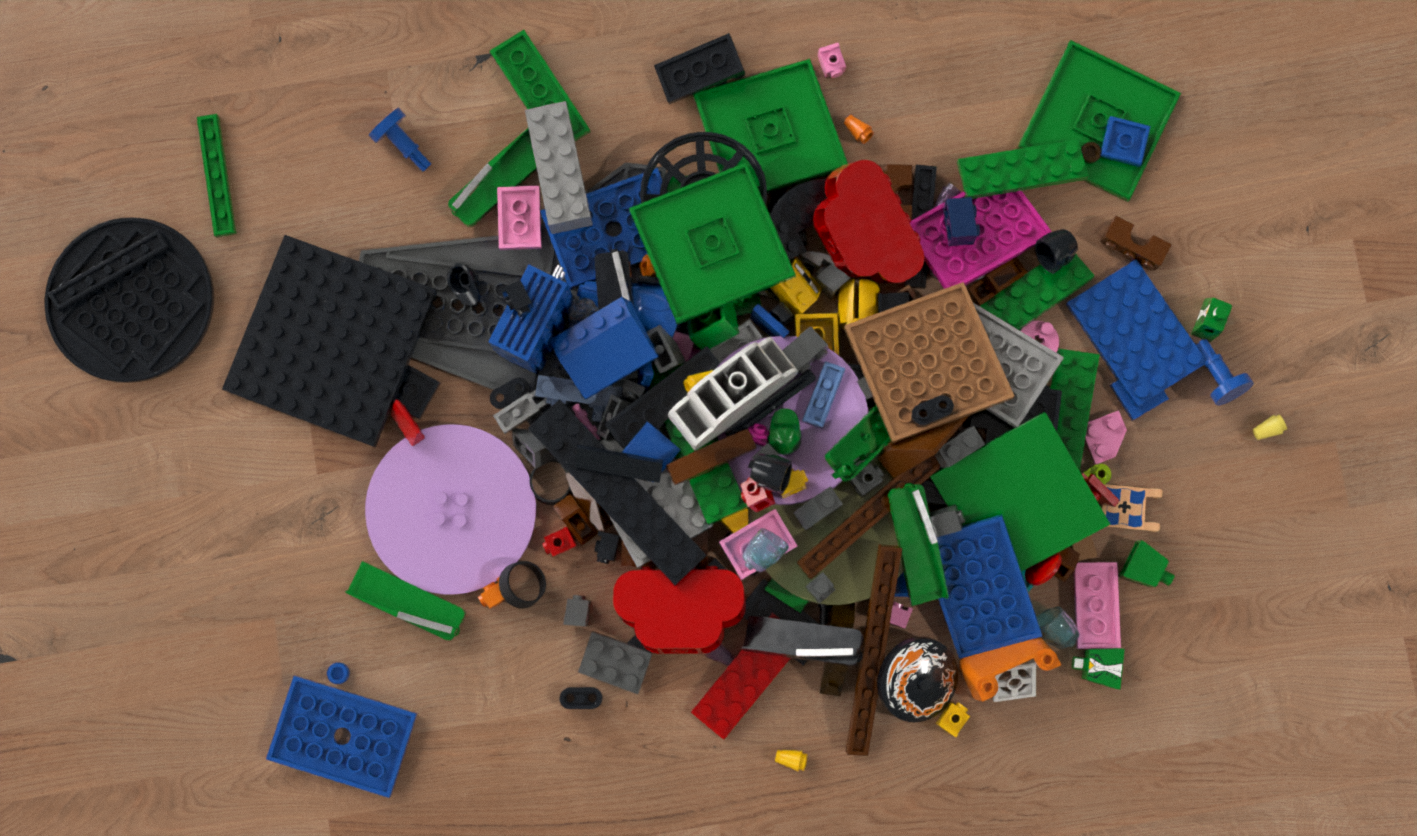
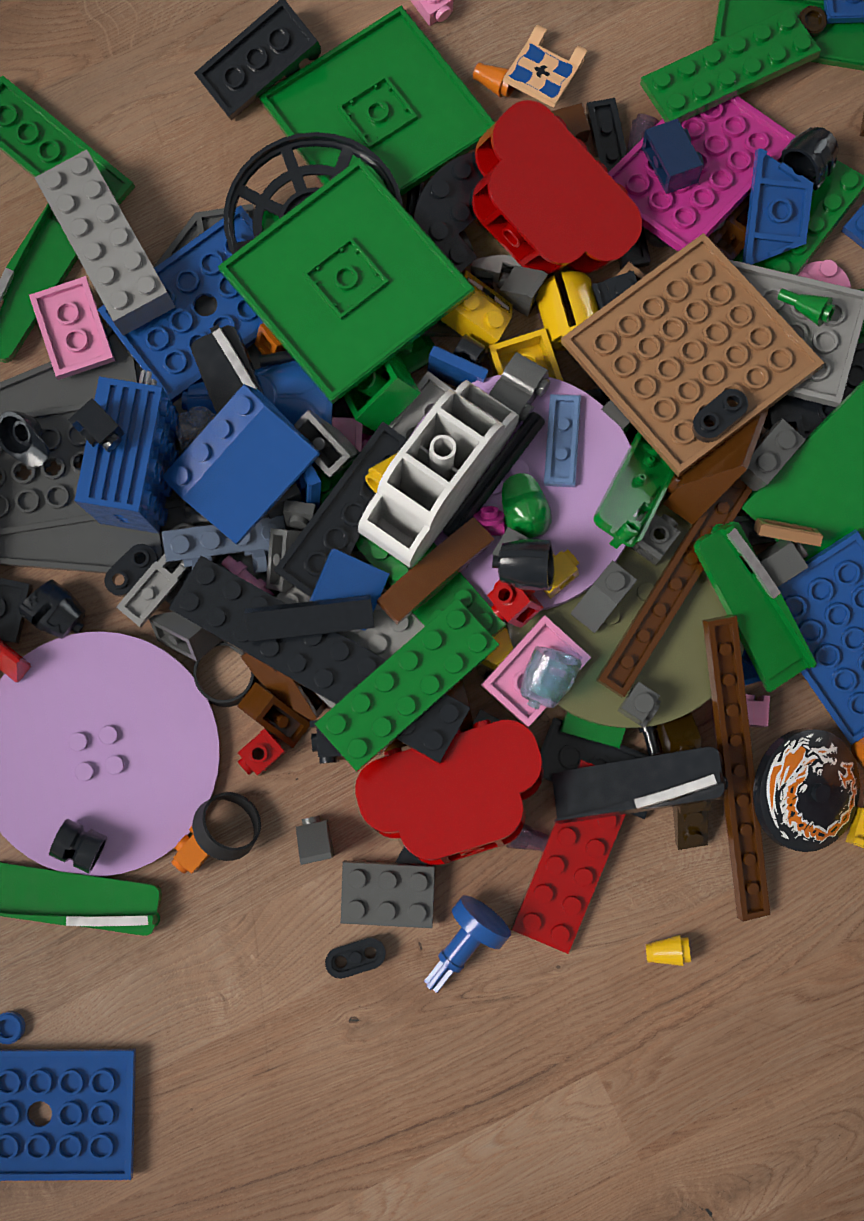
camera: 20 degrees left, 0 degrees up
none -> black helmet [19,579,85,639]
none -> black wheel [49,819,107,873]
none -> green plate [315,598,500,772]
none -> blue piece [424,895,511,993]
none -> light nougat flag [503,25,587,108]
none -> blue wing [742,148,813,265]
none -> medium nougat tile [754,518,823,547]
none -> green cone [777,288,835,327]

